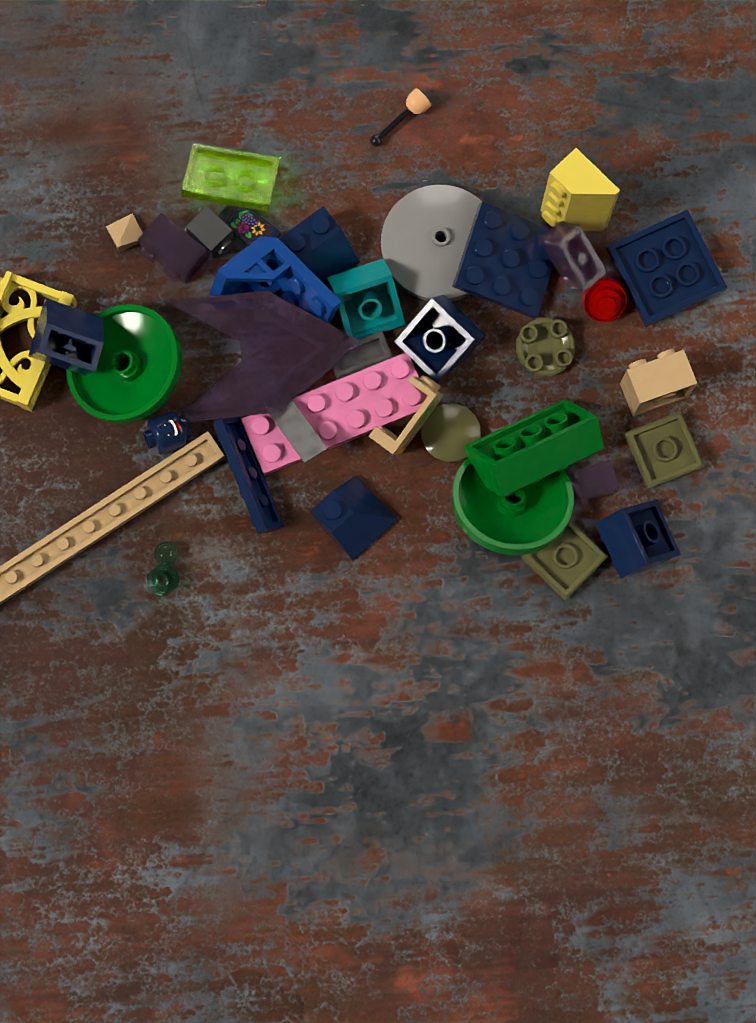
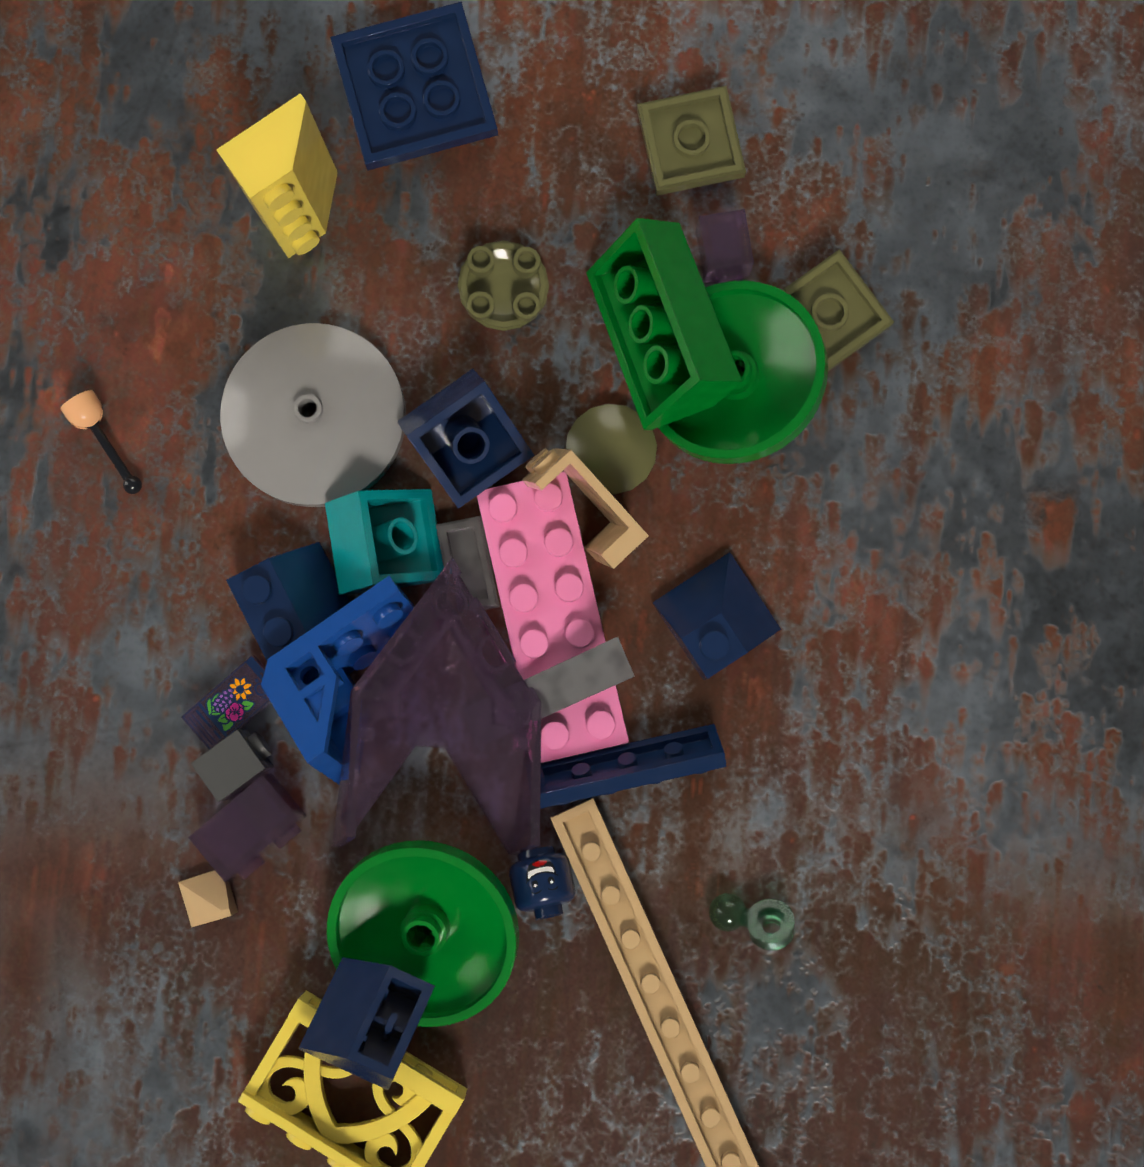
camera: 75 degrees left, 5 degrees up
clear neon green plate [181,143,280,212] -> none
dark blue plate [452,202,563,319] -> none
brick [539,221,607,291] -> none
red plate [582,277,627,323] -> none
dark blue slope [596,500,681,579] -> none
tan brick [620,349,697,416] -> none

